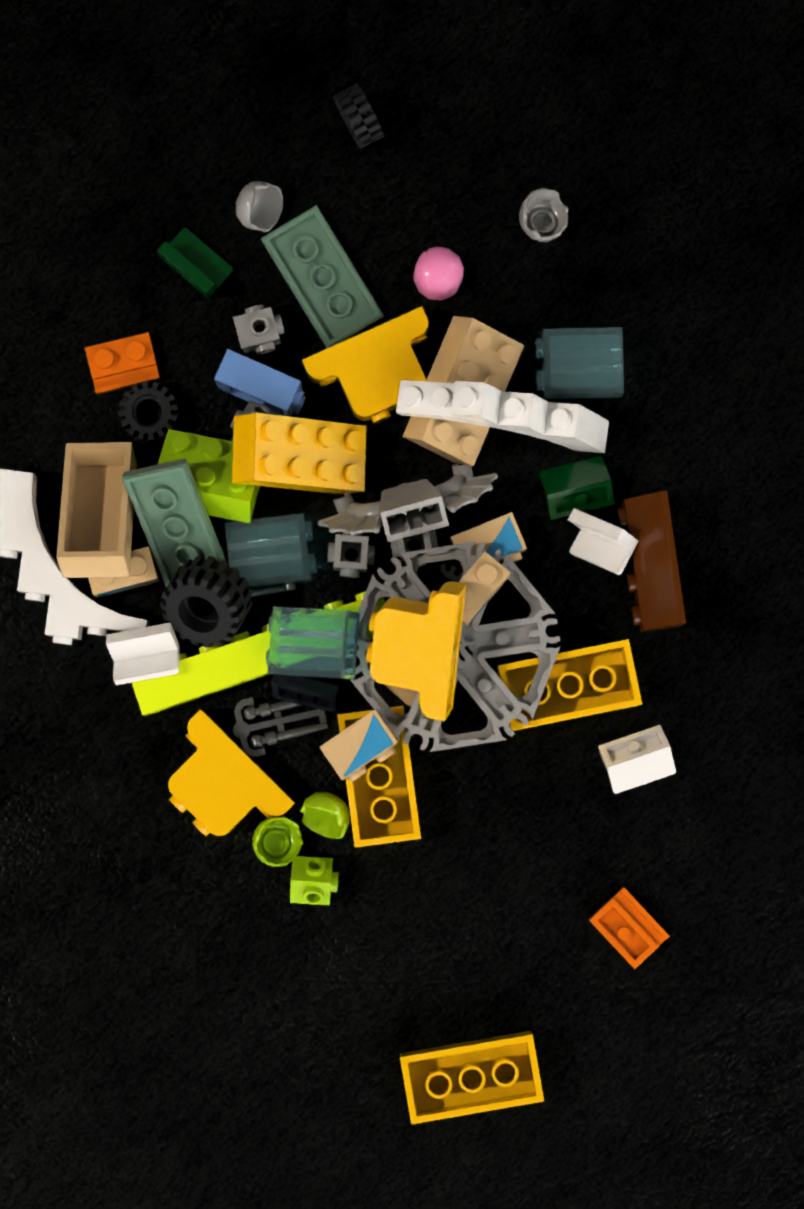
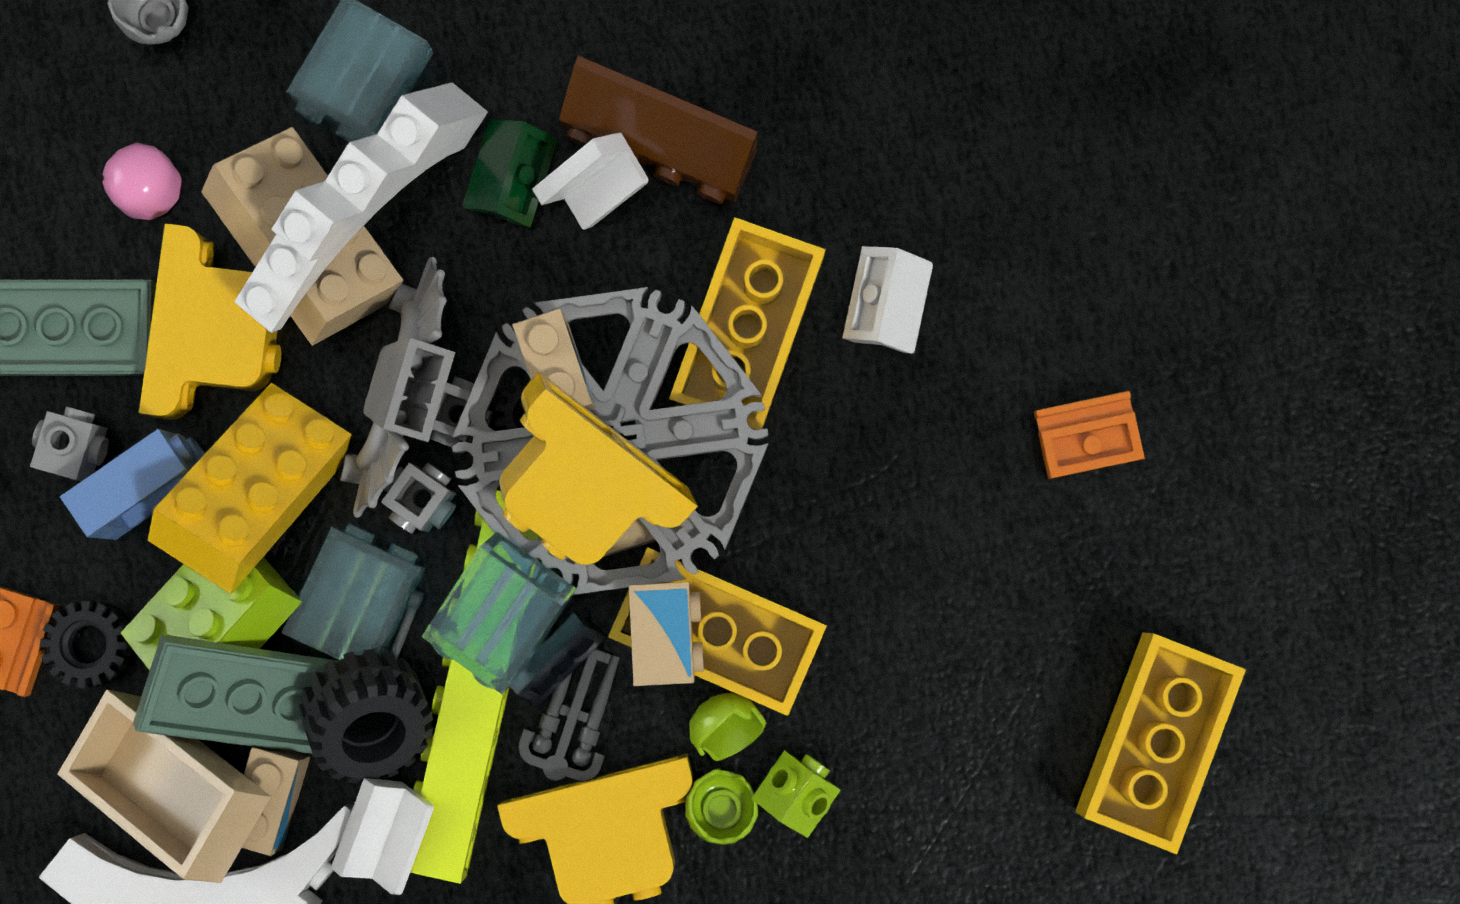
camera: 55 degrees left, 0 degrees up
tan brick [450,512,527,572] -> none

